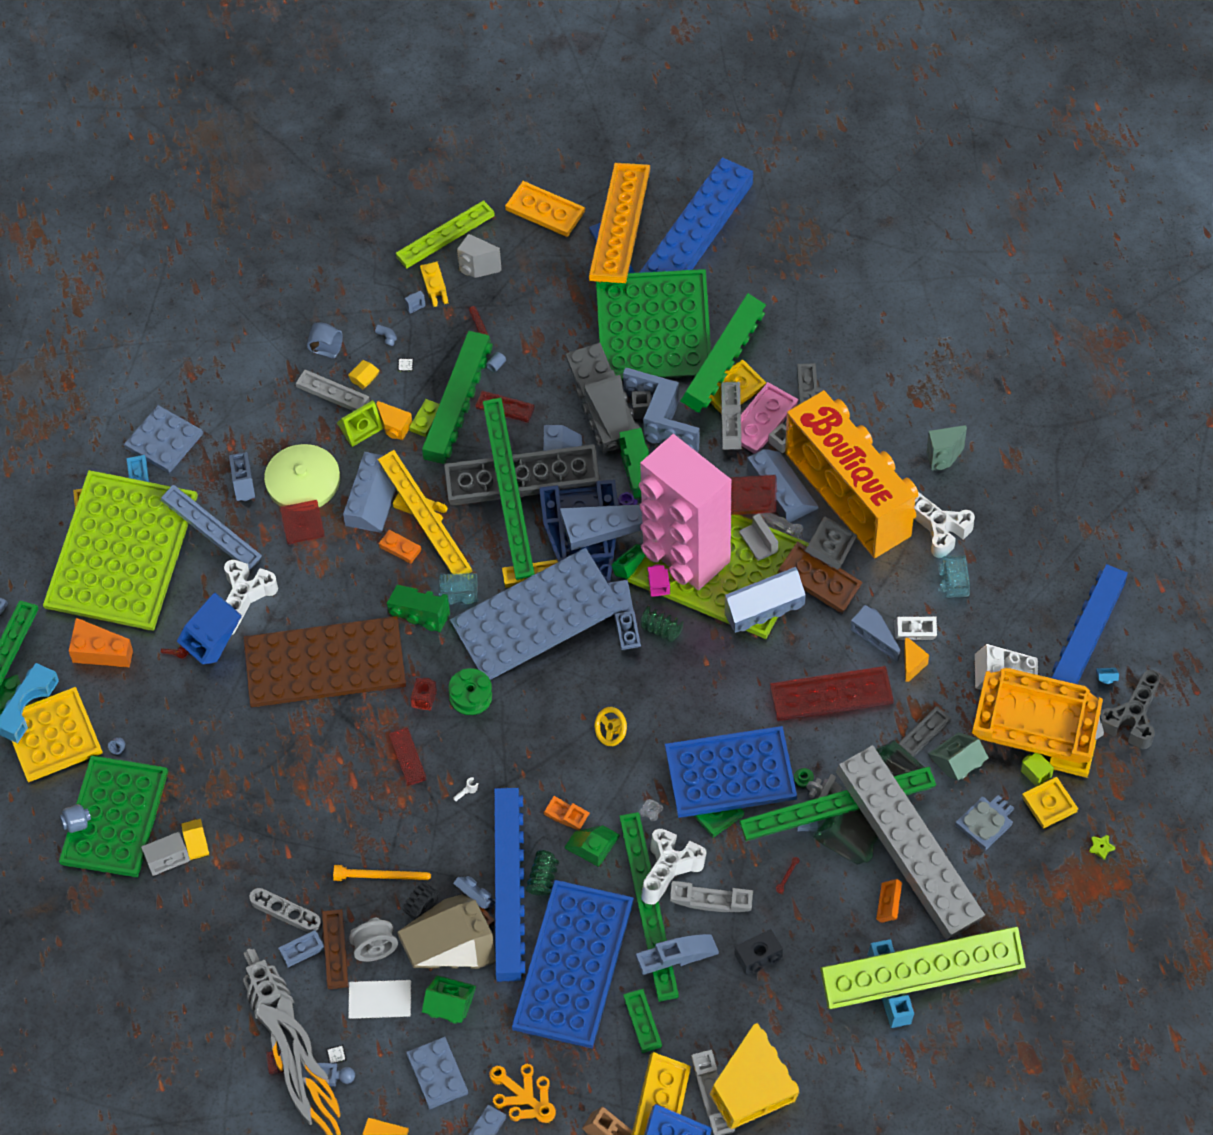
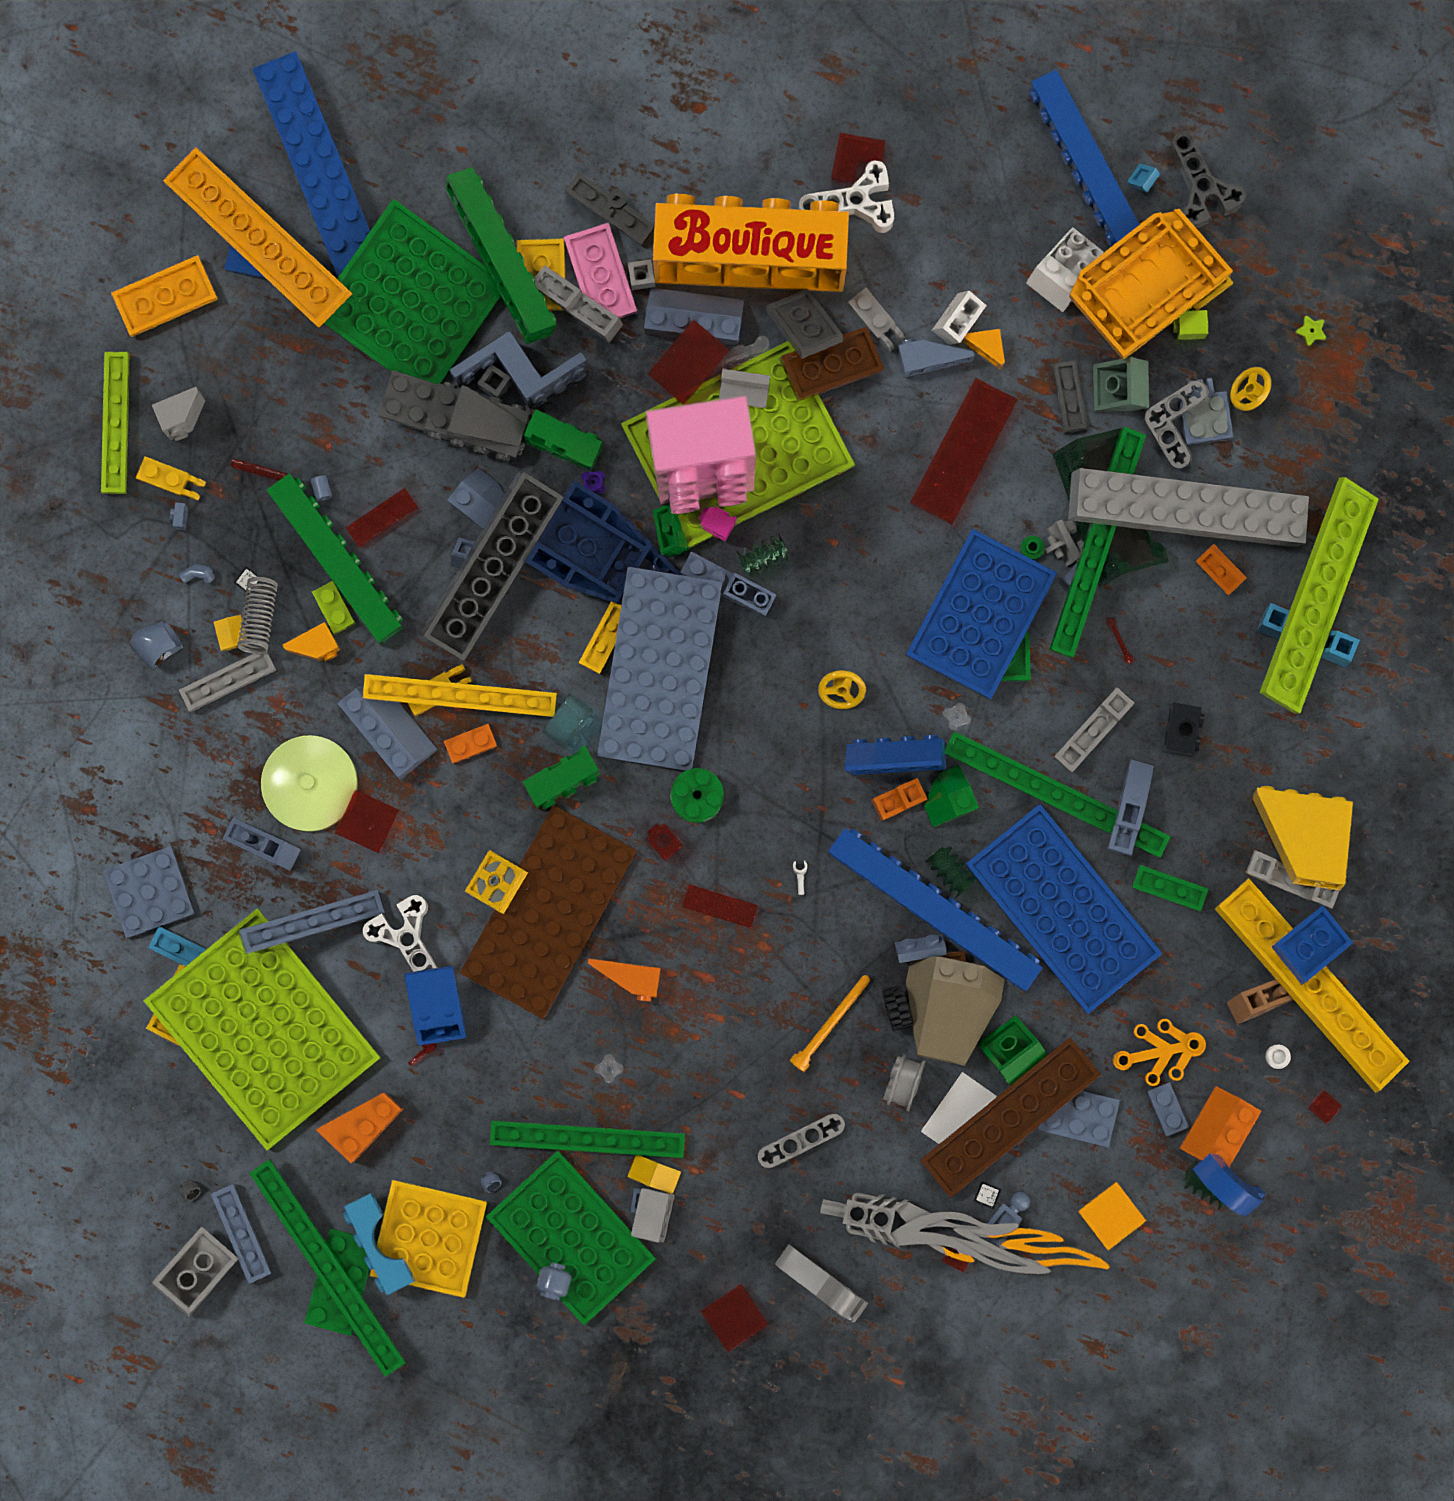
camera: 55 degrees left, 25 degrees up
sand blue plate [279,930,325,967] -> none
reddish brown plate [322,909,349,990] -> none
lime slope [337,400,383,447] -> none
green plate [483,398,535,580] -> none
sand blue wedge [560,505,642,551] -> none
white beam [641,829,706,904] -> none
slope [725,567,805,633] -> none
sand green slope [926,425,967,470] -> none
clear light blue brick [939,555,970,598] -> none
yellow plate [1022,777,1078,829] -> none
none -> light grey piece [237,577,278,654]
none -> yellow piece [465,850,528,914]
none -> green plate [490,1121,685,1158]
none -> orange slope [588,959,661,1002]
none -> clear plate [595,1054,624,1083]
none -> clear red plate [701,1284,768,1352]
none -> light grey beam [775,1245,869,1323]
none -> clear red plate [831,133,886,184]
none -> blue slope [845,735,946,775]
none -> light grey hinge [848,288,906,352]
none -> reddish brown plate [920,1037,1101,1198]
none -> light grey beam [1145,381,1209,468]
none -> yellow piece [1230,367,1271,411]

